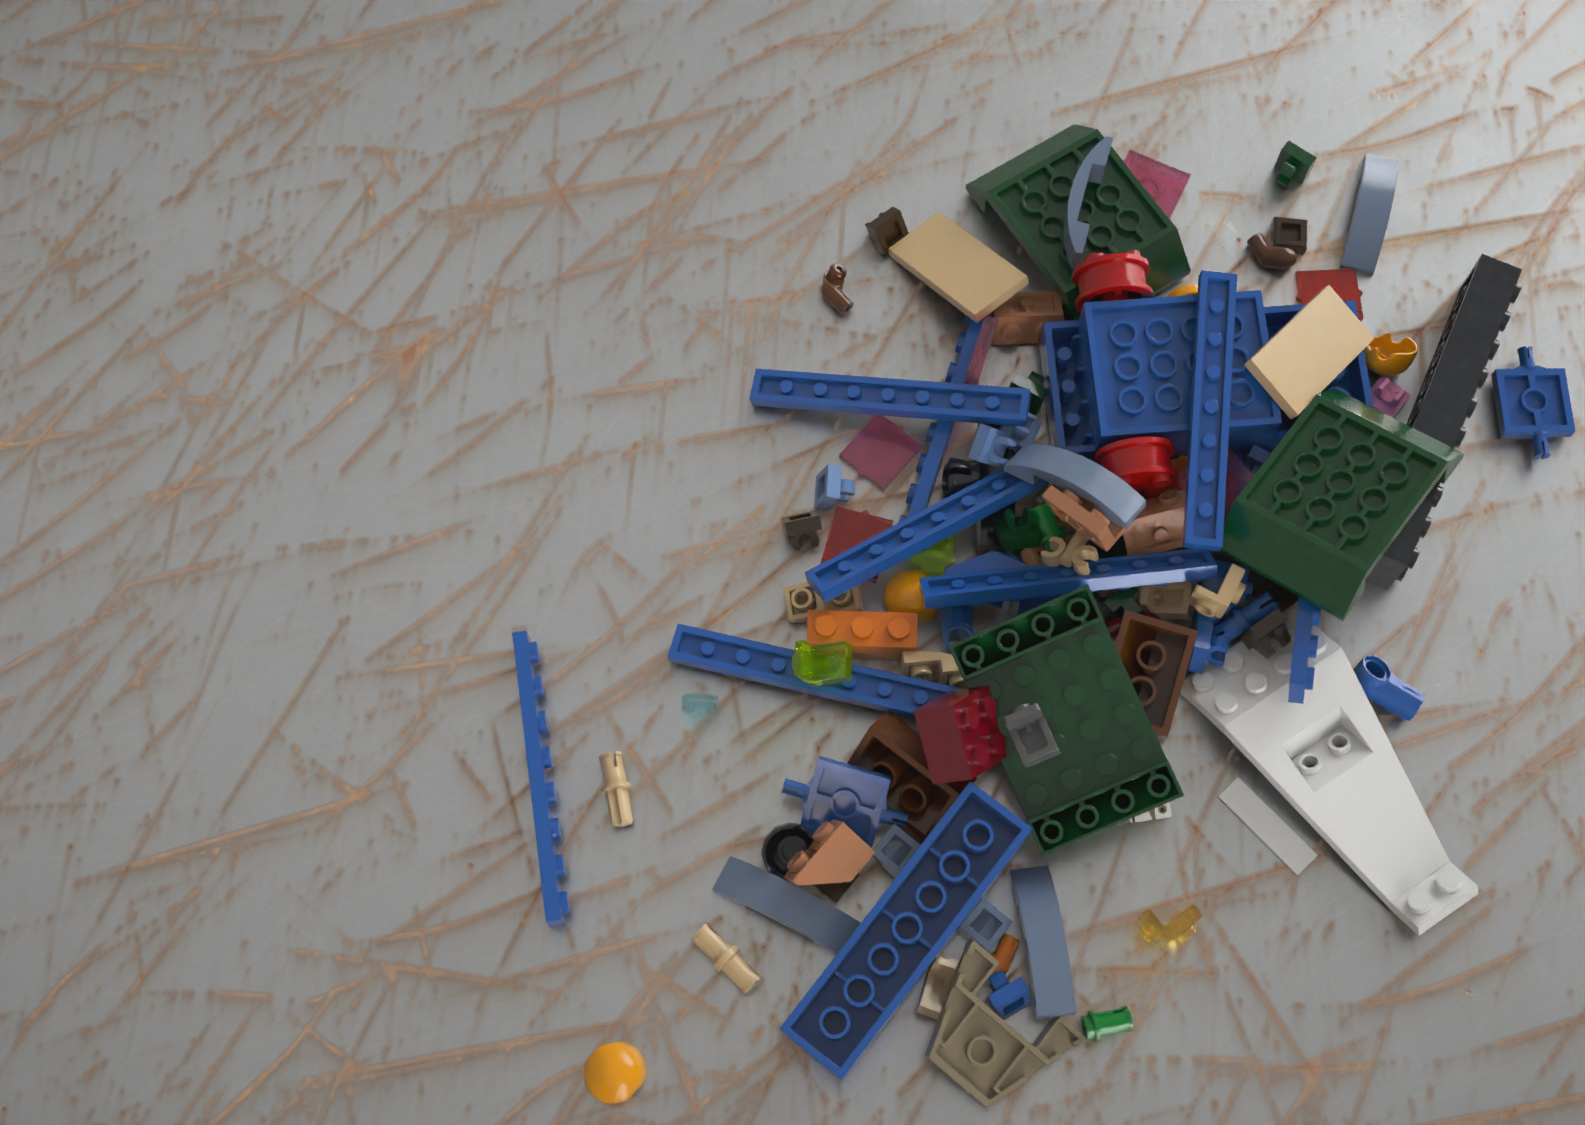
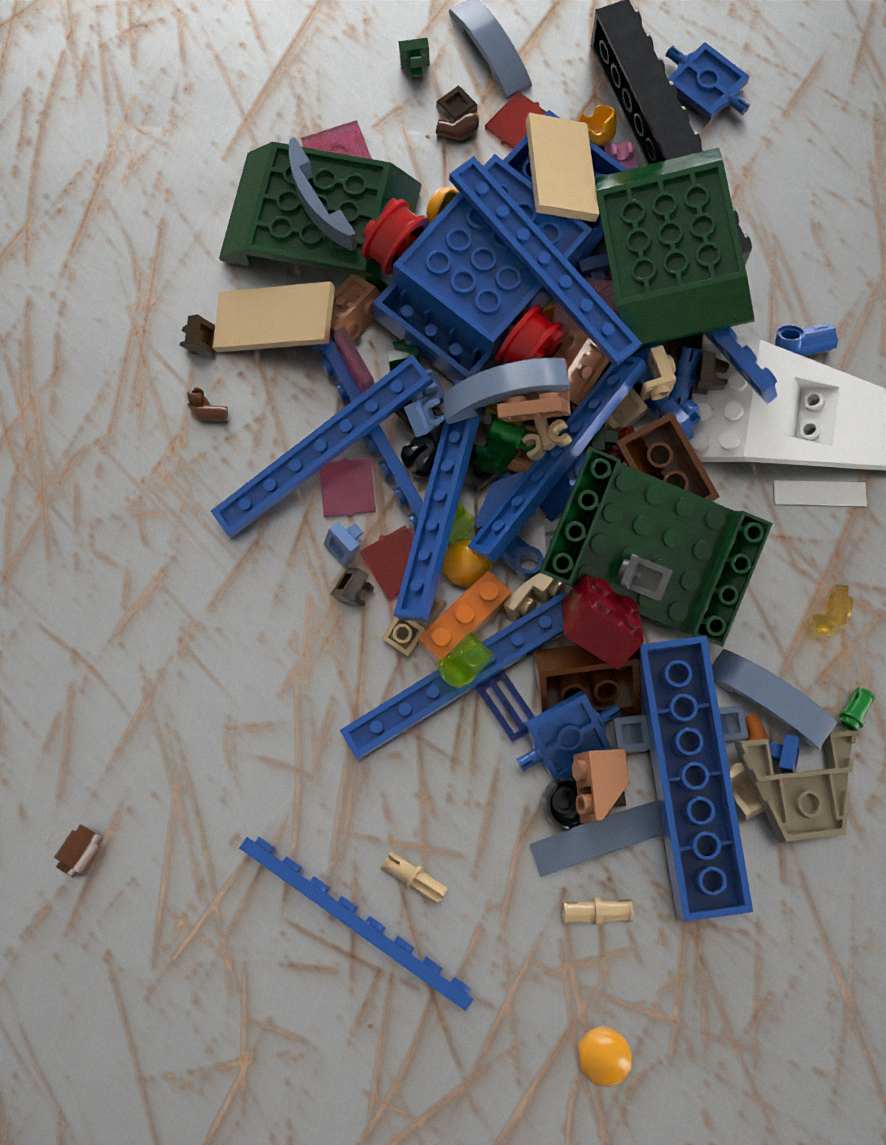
camera: 45 degrees left, 5 degrees up
clear light blue tile [681,693,718,714] -> none
none -> reddish brown brick [54,824,103,878]
none -> clear blue tile [475,670,535,743]

